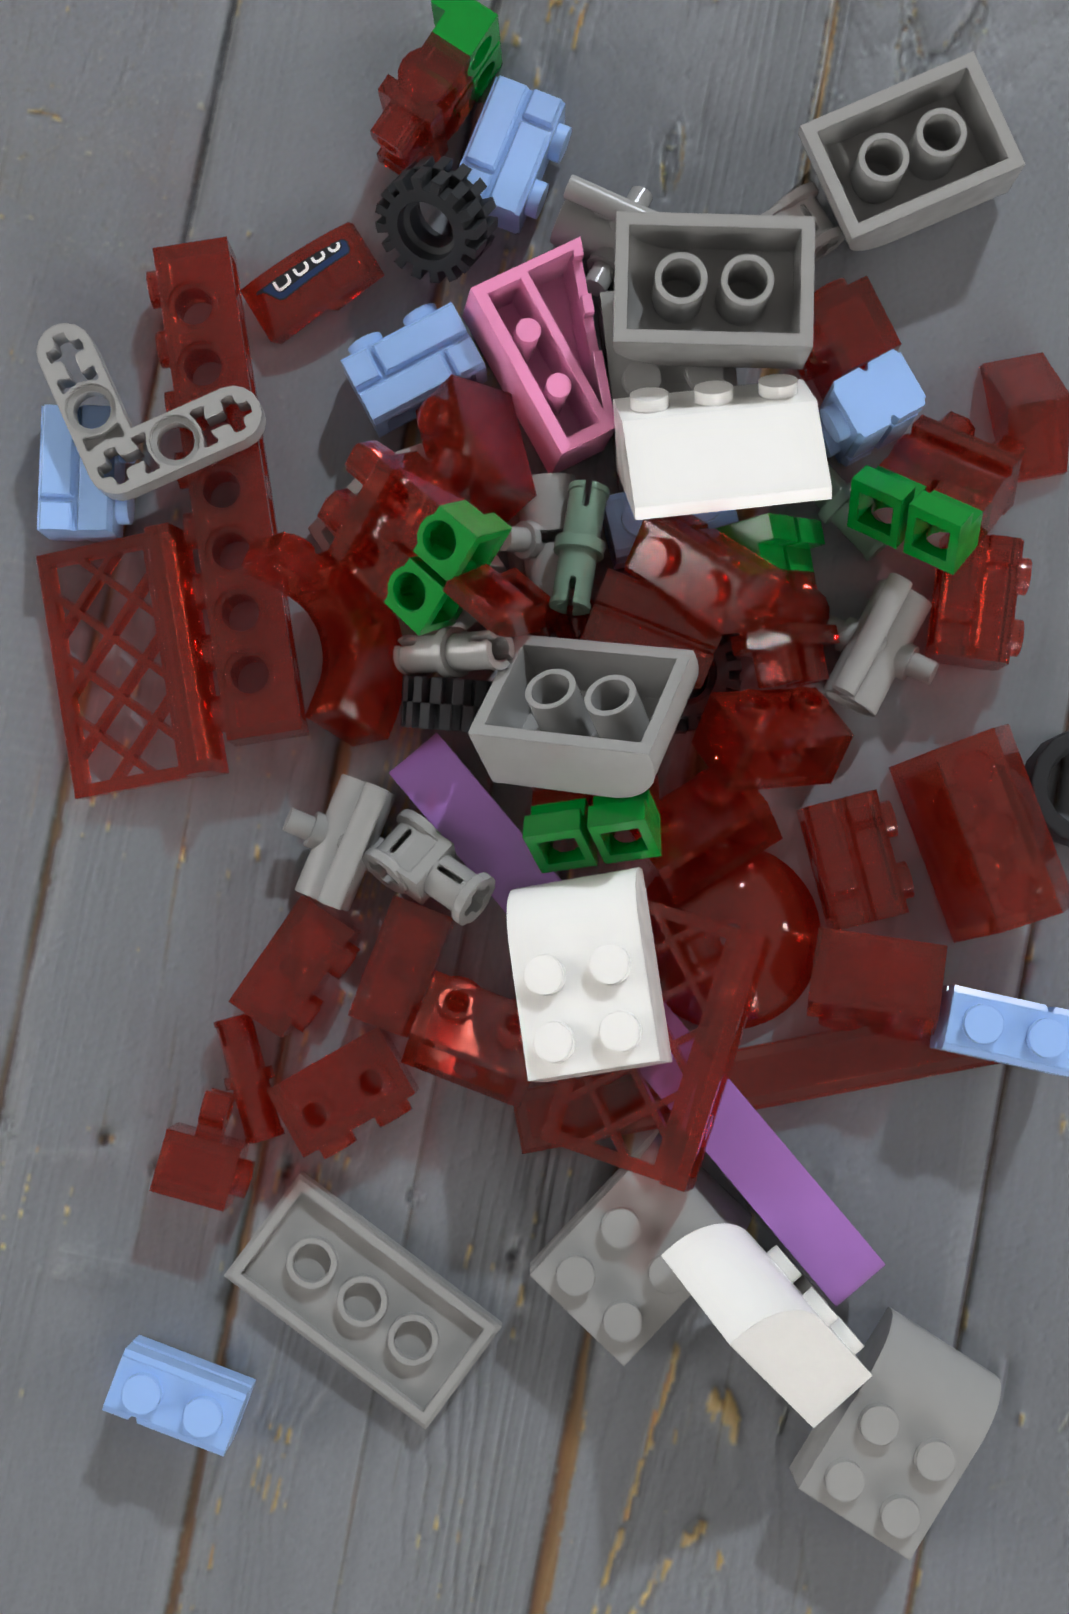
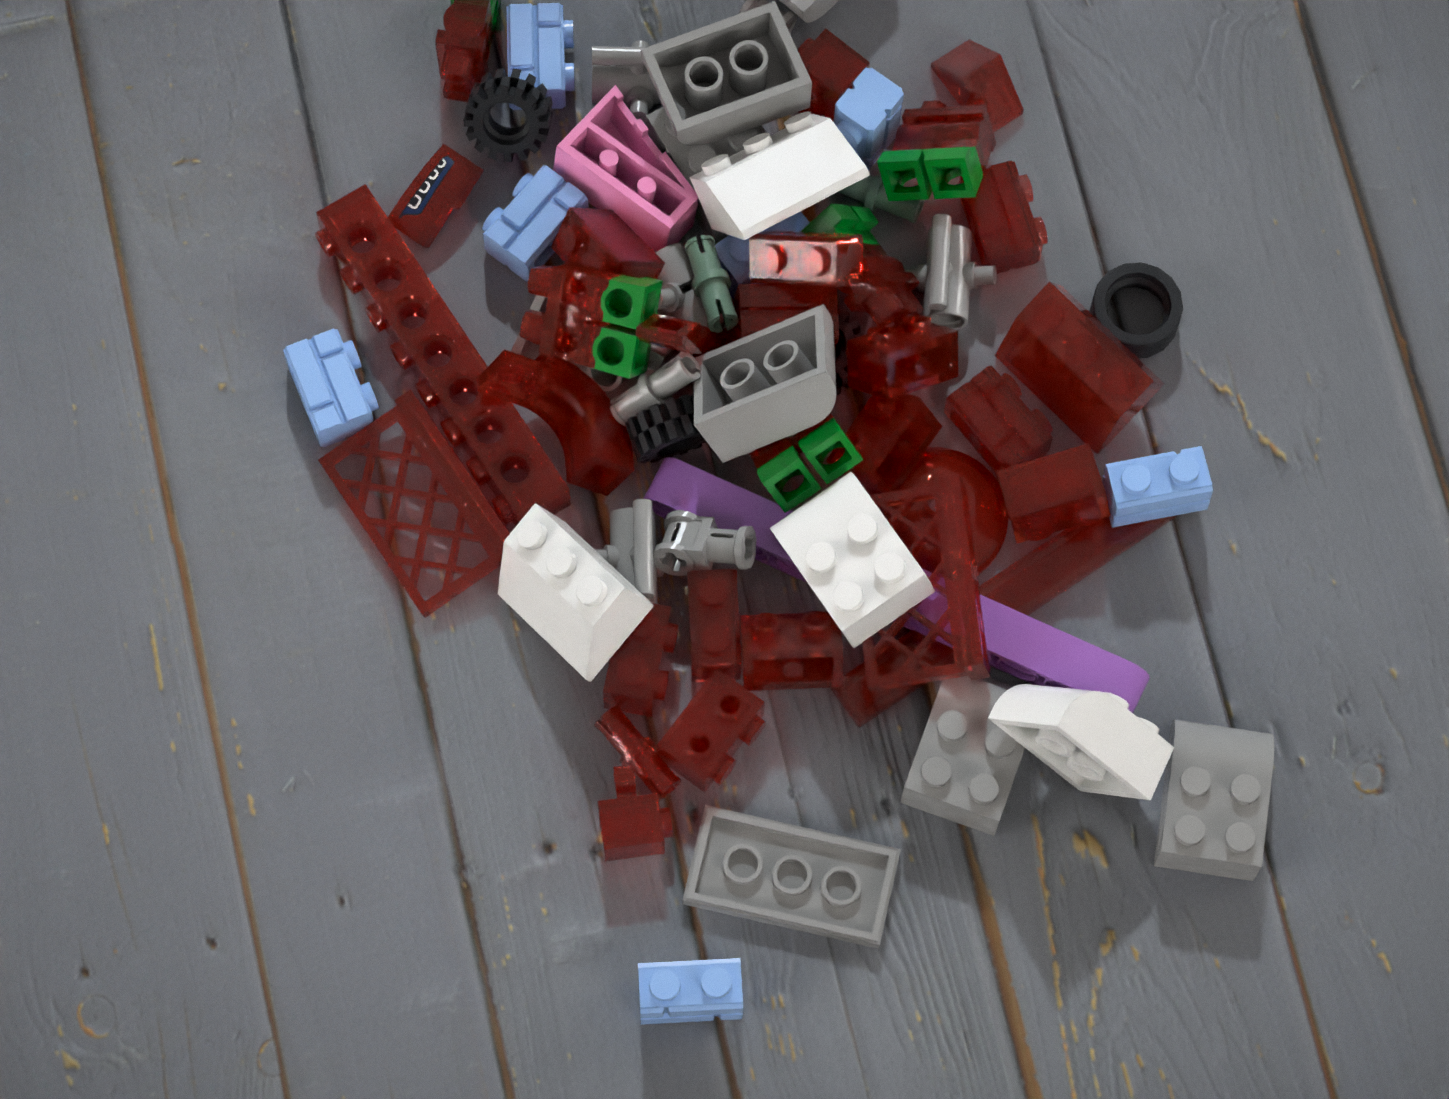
camera: 30 degrees left, 15 degrees down
light grey beam [36,323,266,501] -> none
none -> white slope [498,503,654,682]

